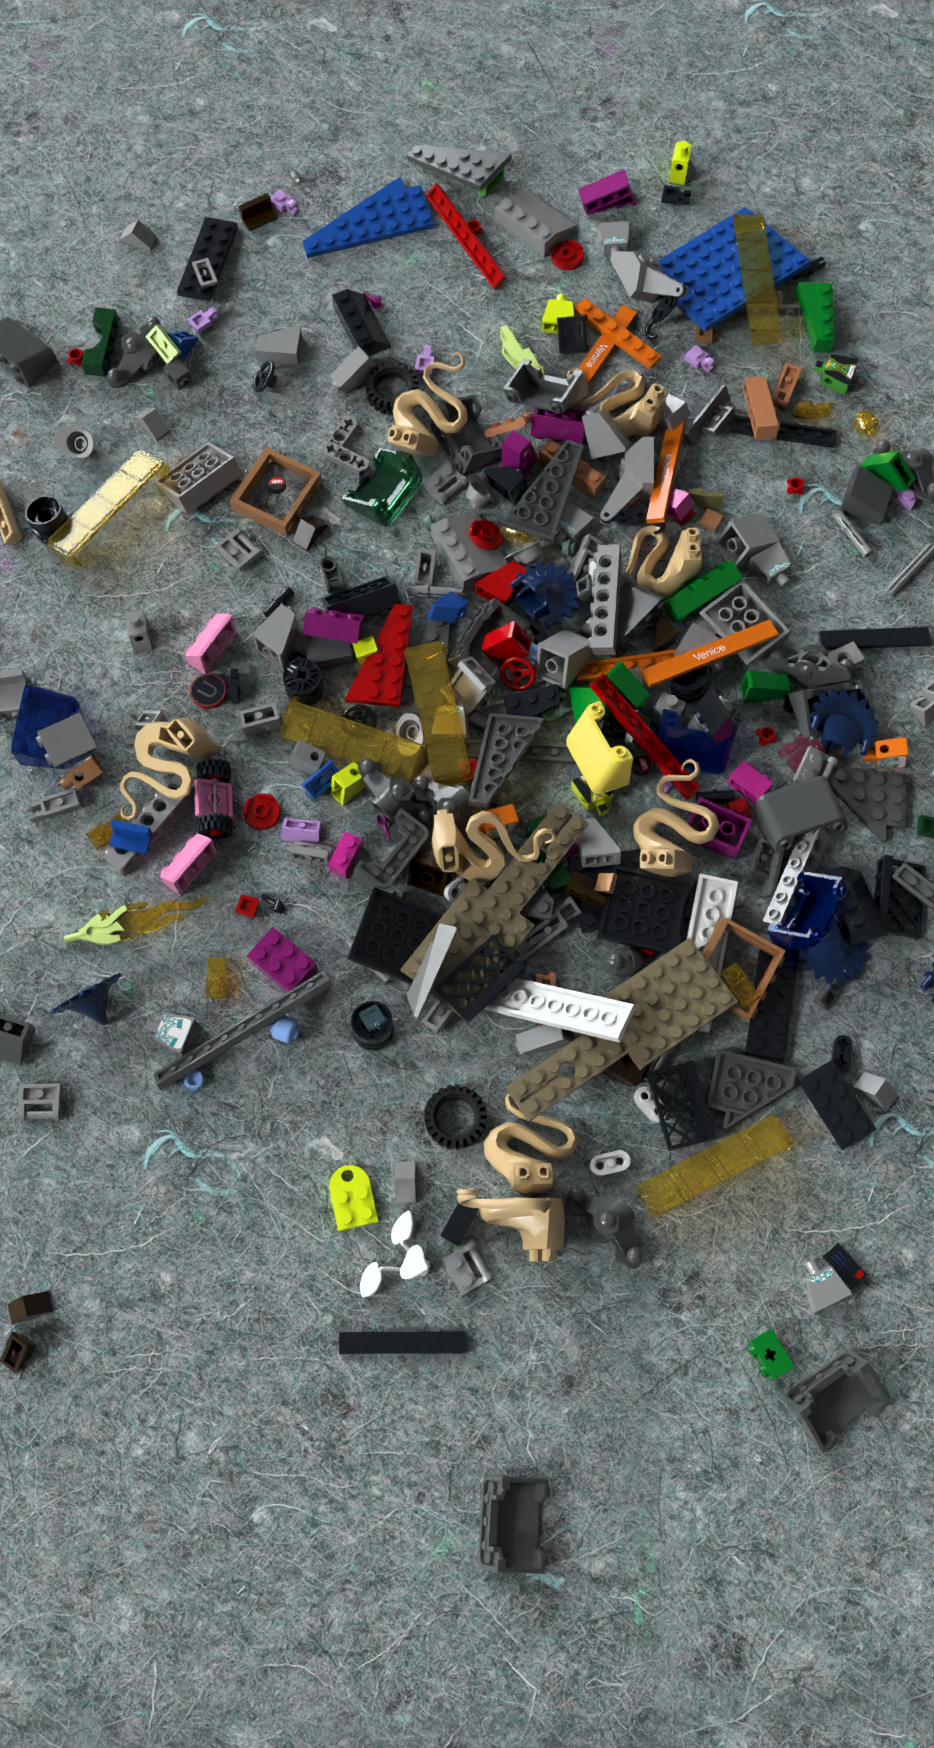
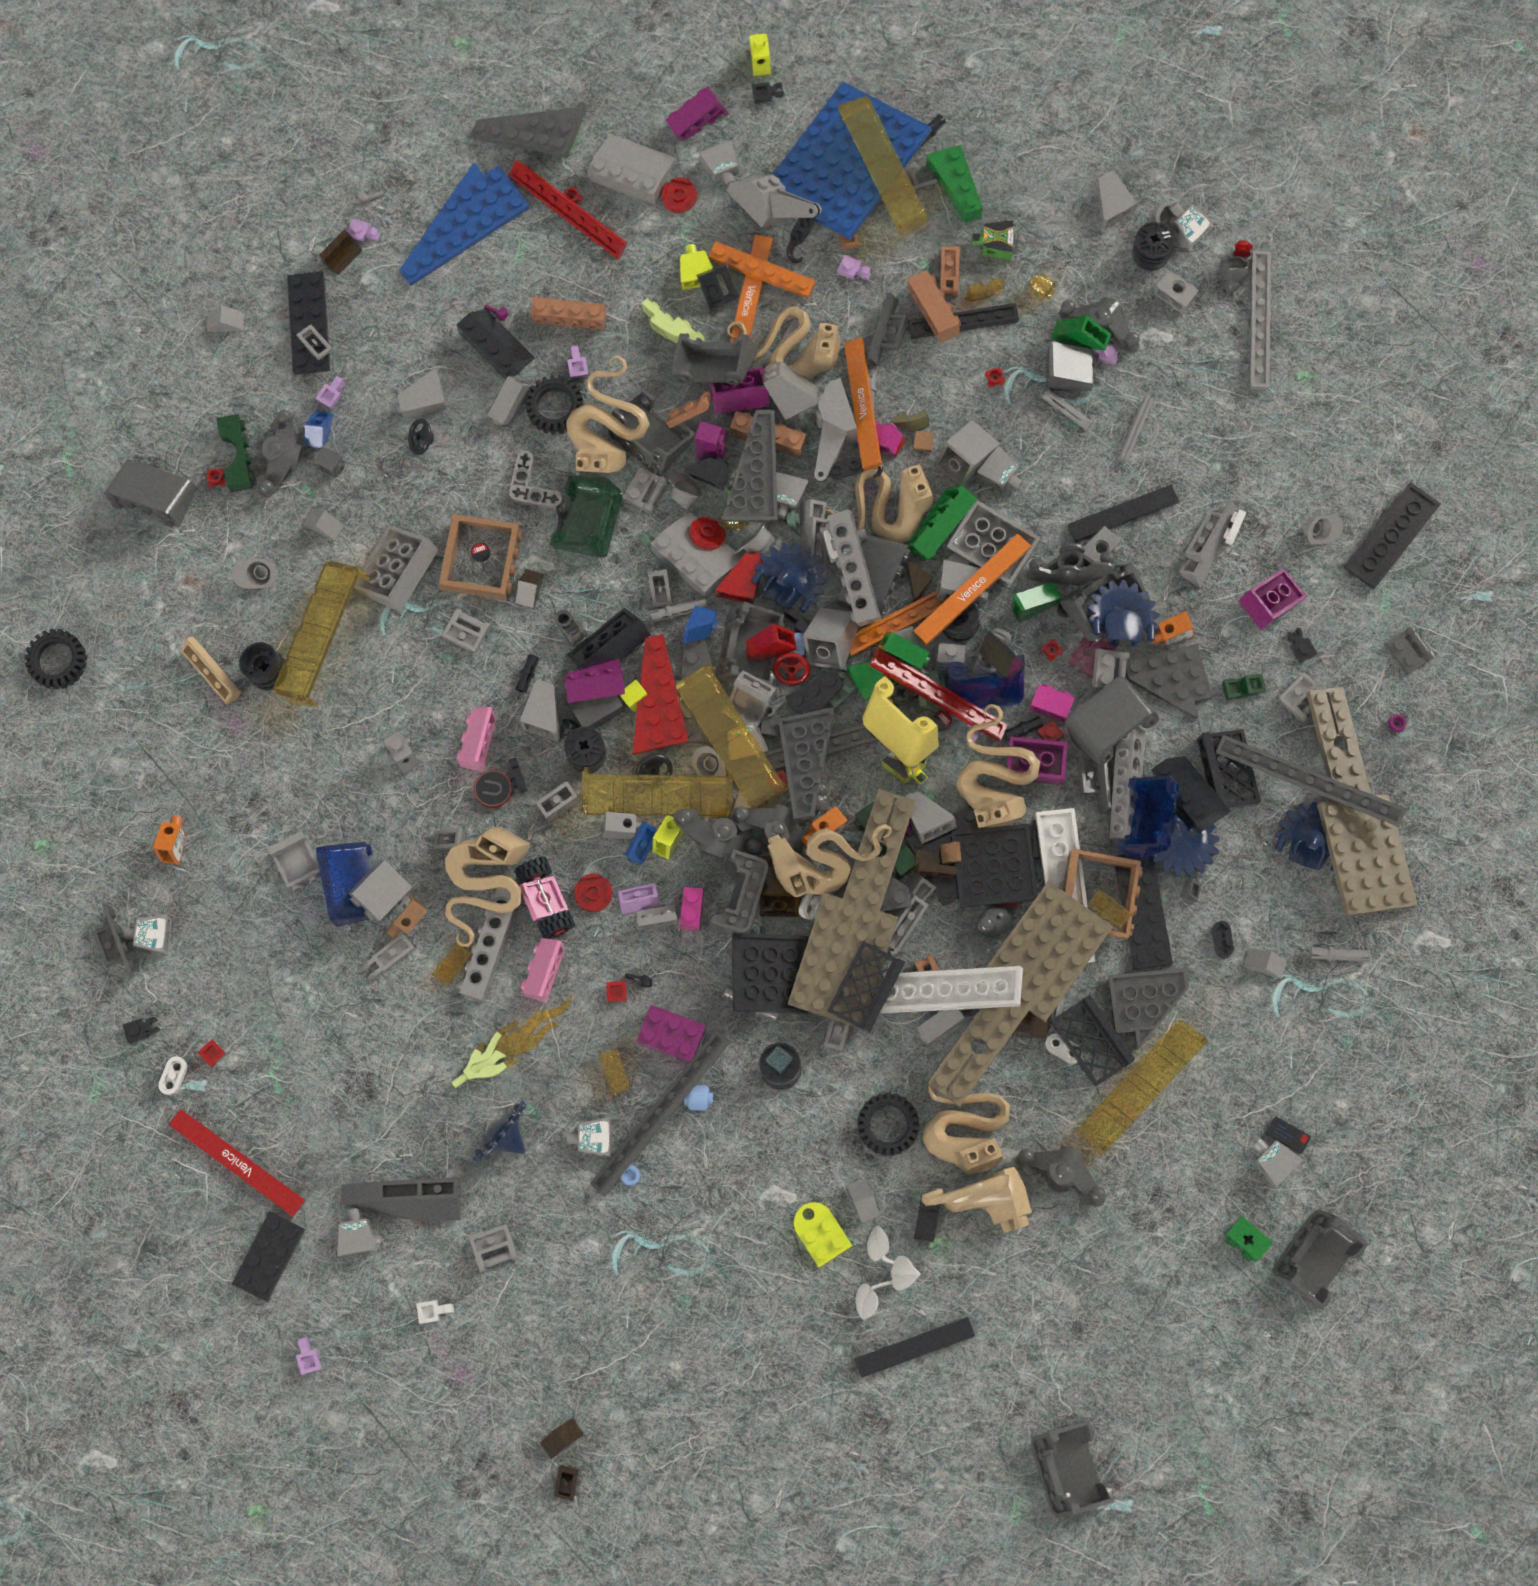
camera: 15 degrees left, 5 degrees up
blue panel [109,819,153,855] -> none
yellowish green plate [146,325,181,364] -> none
magenta hand [375,815,391,840] -> none
wedge [407,923,458,1020] -> none
light grey plate [442,1240,494,1296] -> none
dark grey slope [576,574,592,601] -> none
white plate [590,1150,630,1177] -> none
light grey slope [665,394,690,431] -> none
black plate [797,1060,877,1150] -> none
none -> nougat brick [530,297,607,330]

